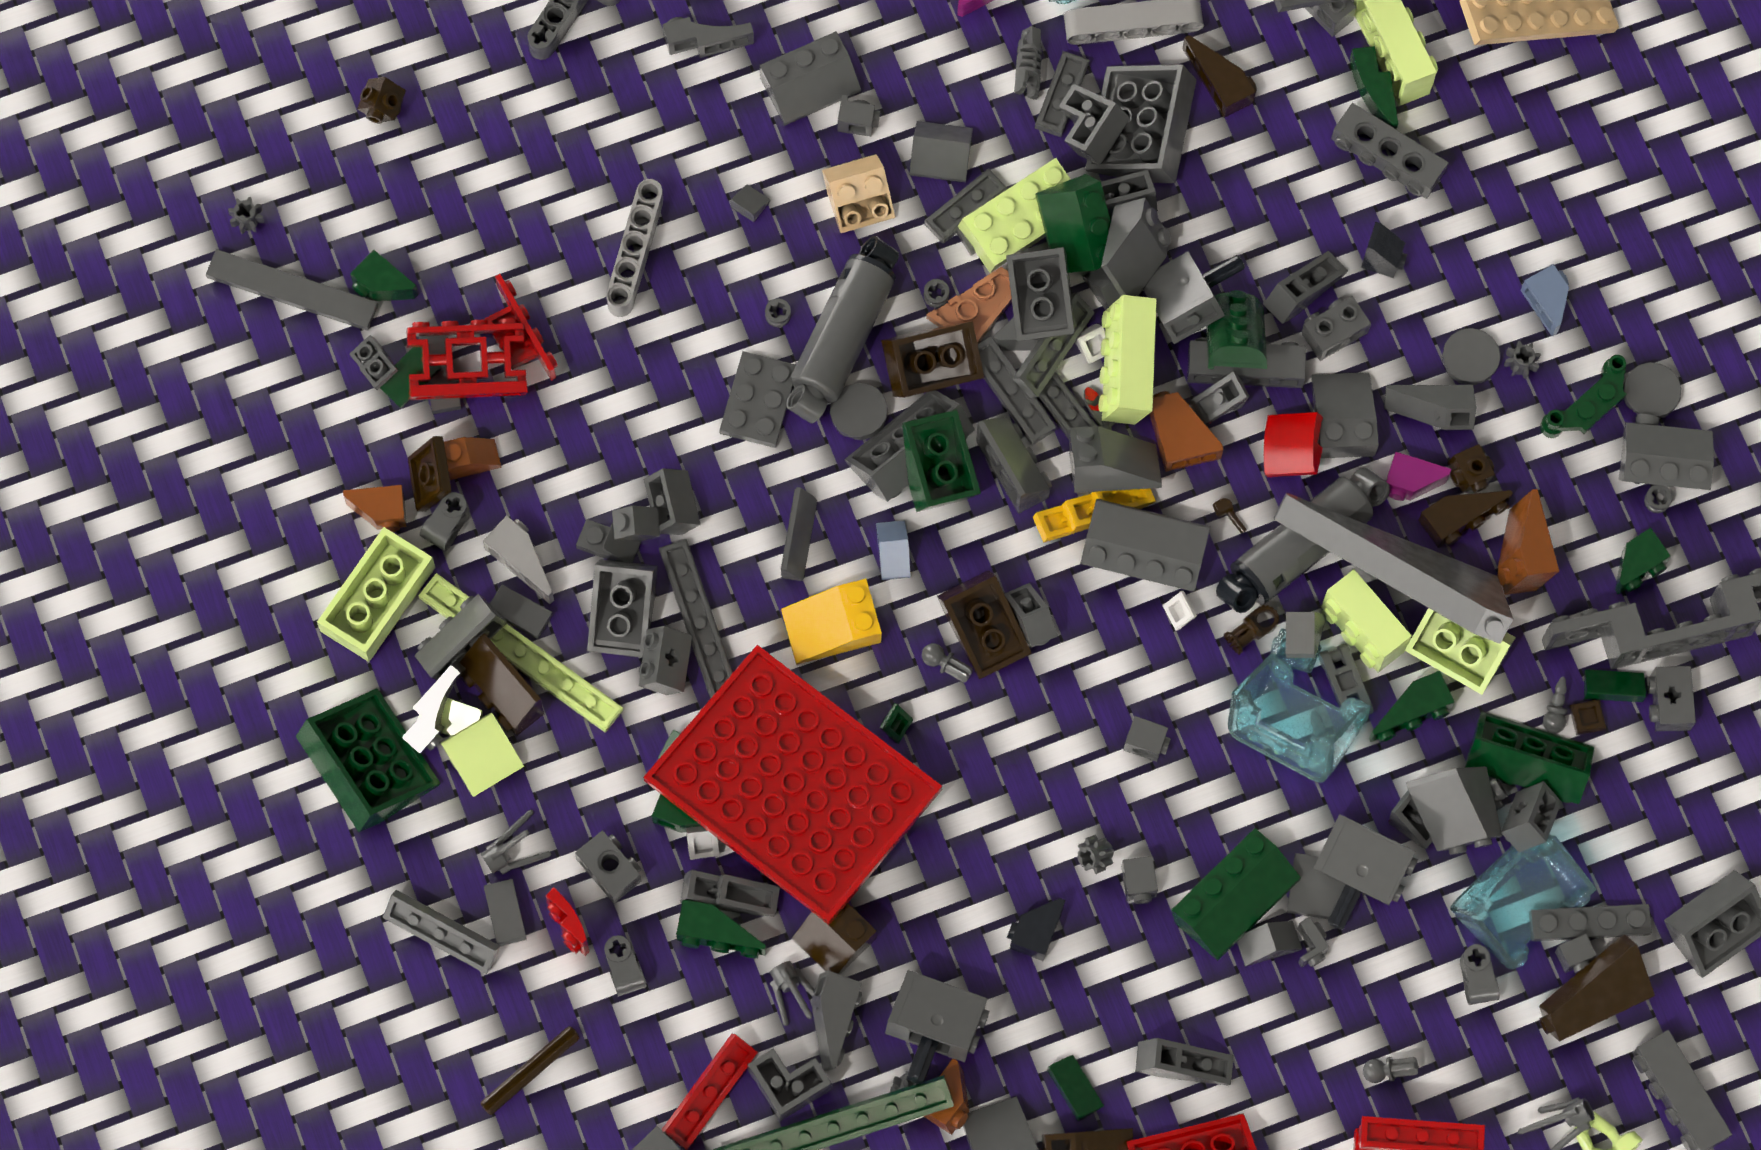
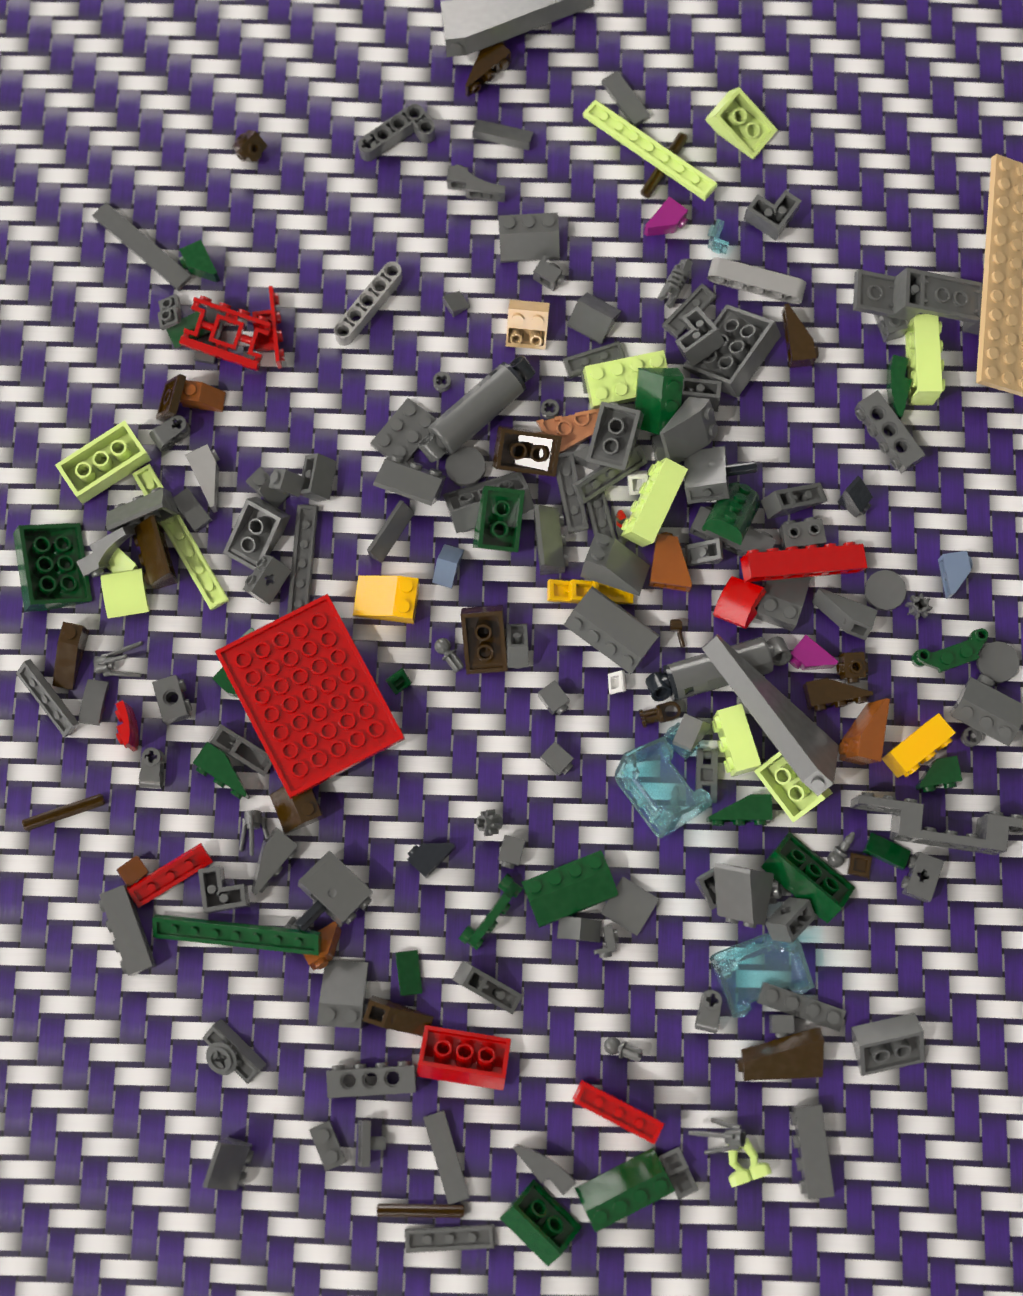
camera: 25 degrees right, 5 degrees up
dark grey gear [228,197,264,234] -> none
dark orange slope [343,485,407,532] -> none
light grey plate [686,826,719,860] -> none
dark grey piece [1313,814,1418,930] -> none
none -> dark brown slope [52,622,89,690]
none -> reddish brown slope [116,855,149,887]
none -> dark grey slope [373,455,447,506]
none -> dark green plate [458,873,523,950]
none -> dark grey brick [538,680,570,716]
none -> red brick [740,542,868,583]
none -> yellow brick [881,713,955,778]

